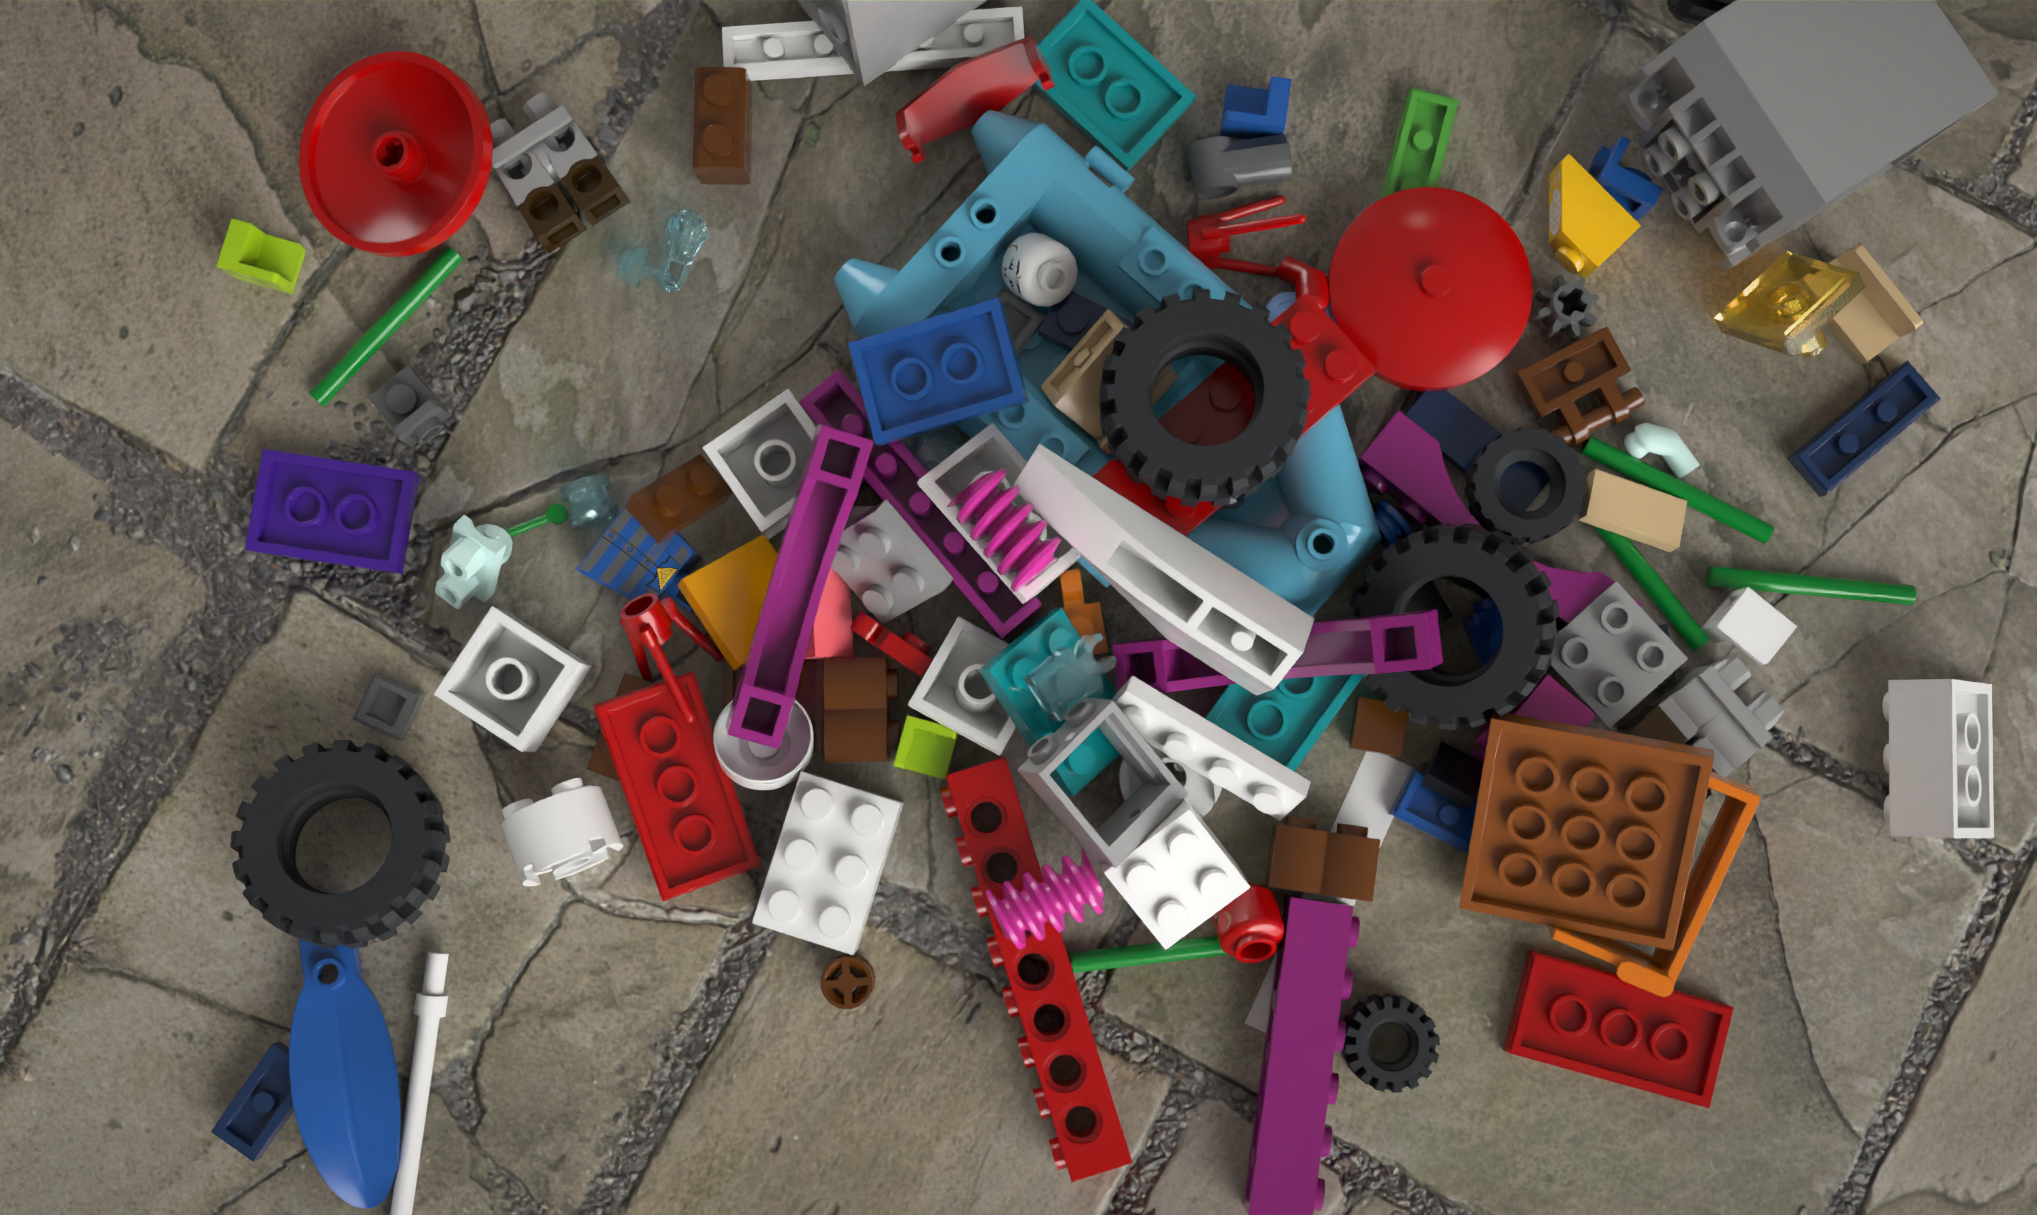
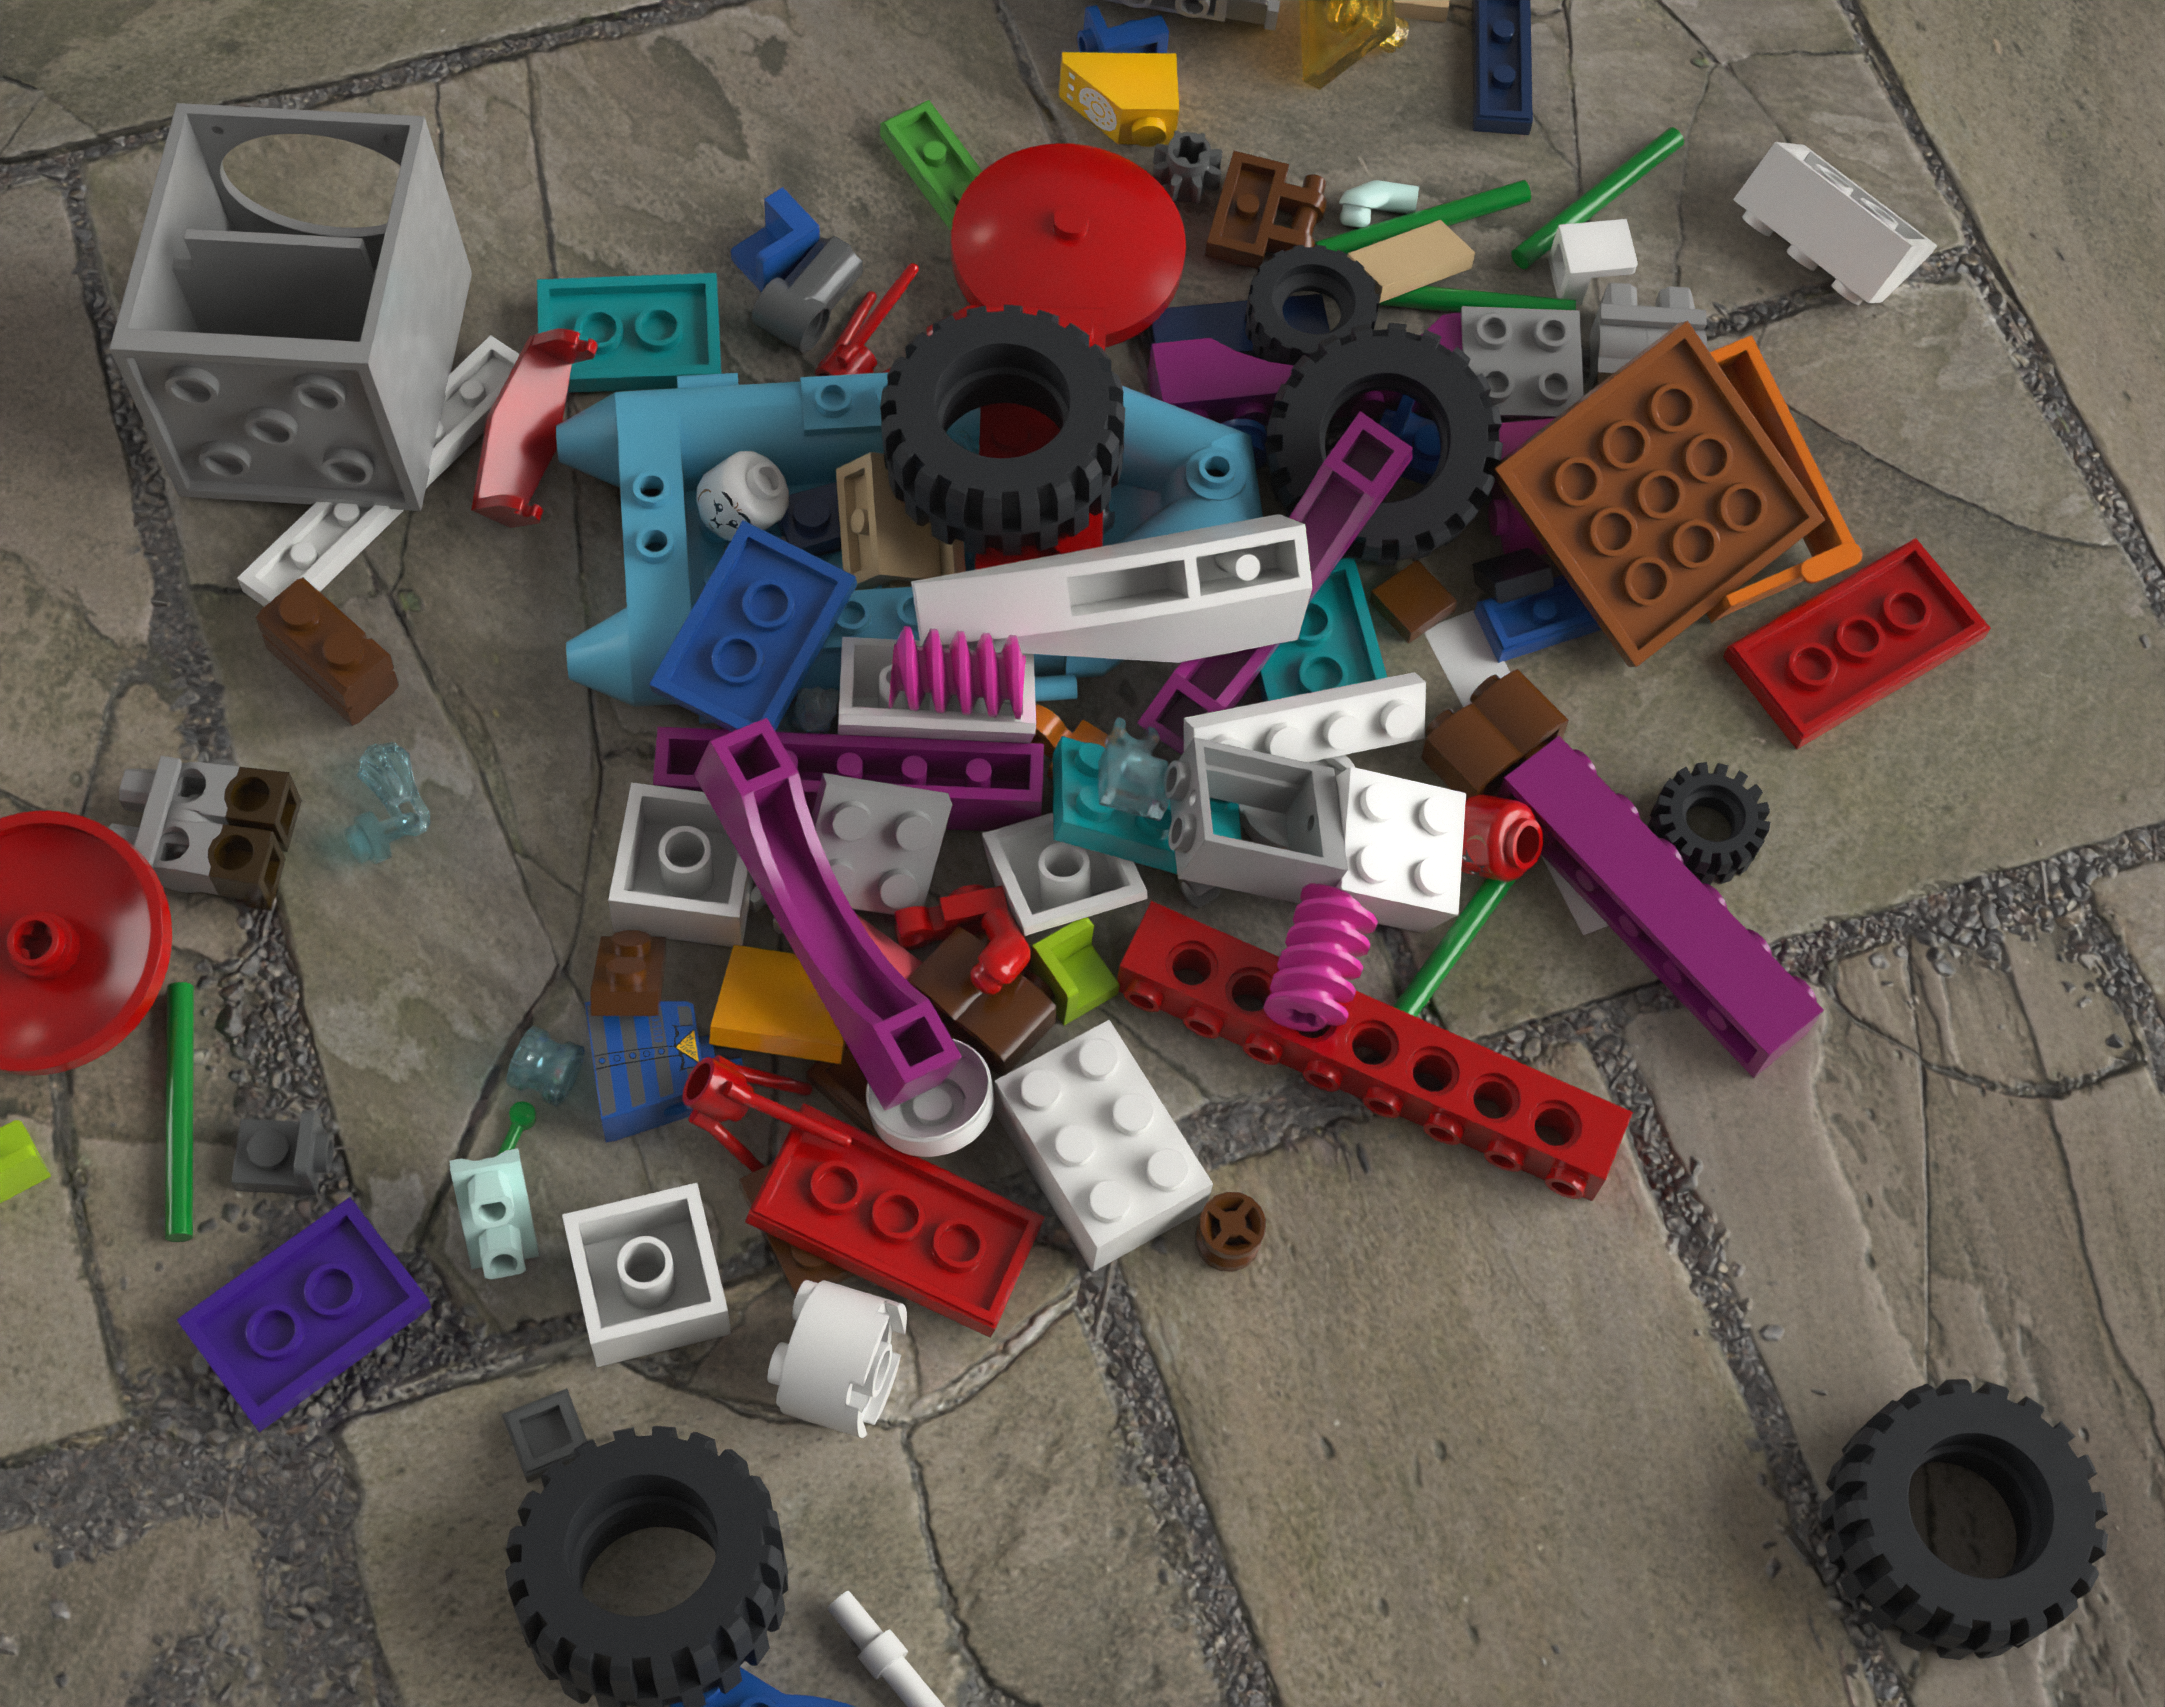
camera: 55 degrees left, 20 degrees down
none -> red arm [970,907,1031,995]

